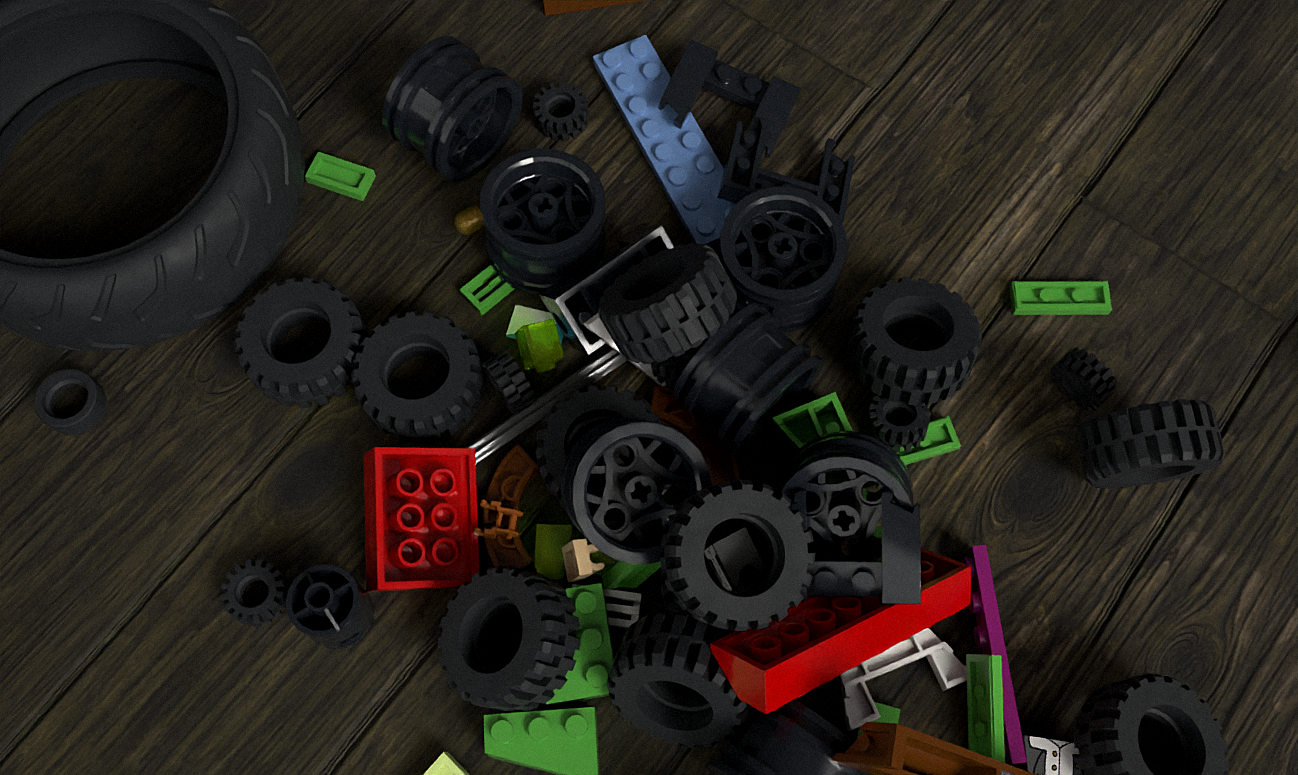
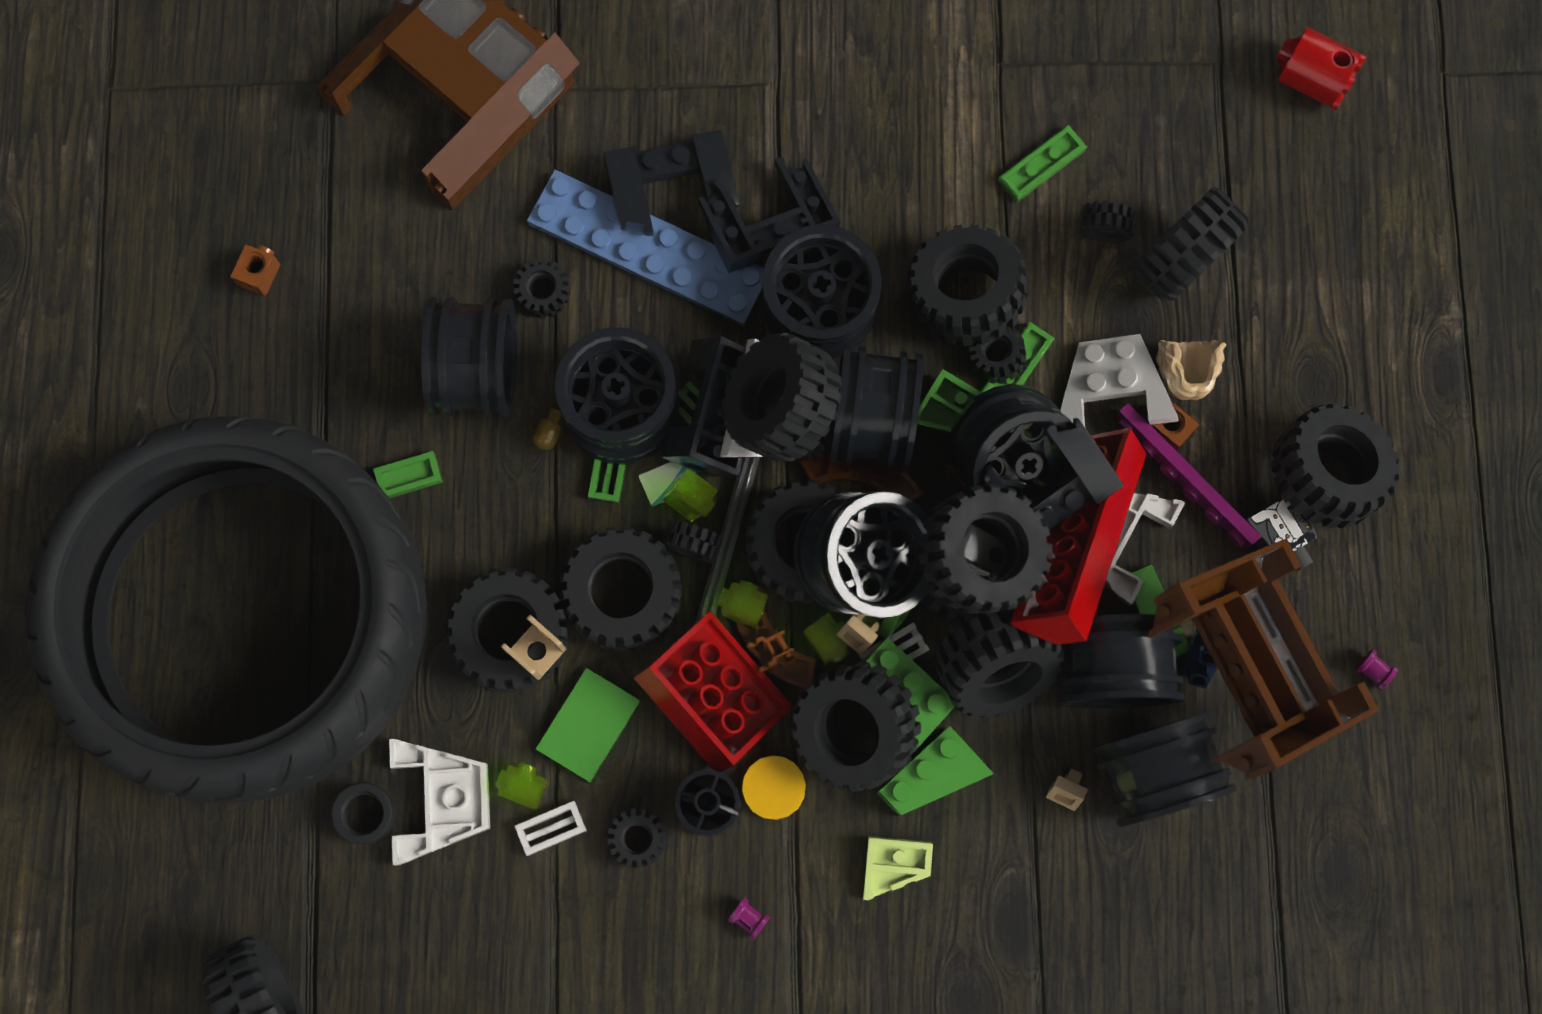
camera: 40 degrees left, 10 degrees up
bright green tile [966,654,1005,763] -> none
none -> white wing [389,739,490,865]
none -> clear neon green brick [495,762,548,810]
none -> tan piece [501,615,567,681]
none -> white tile [515,801,587,856]
none -> bright green tile [536,668,641,783]
none -> clear neon green brick [717,580,768,629]
none -> magenta bush [728,898,771,940]
none -> yellow tile [742,756,806,820]
none -> white wing [1060,334,1178,427]
none -> dark orange brick [1147,401,1199,451]
none -> tan hair [1156,340,1227,400]

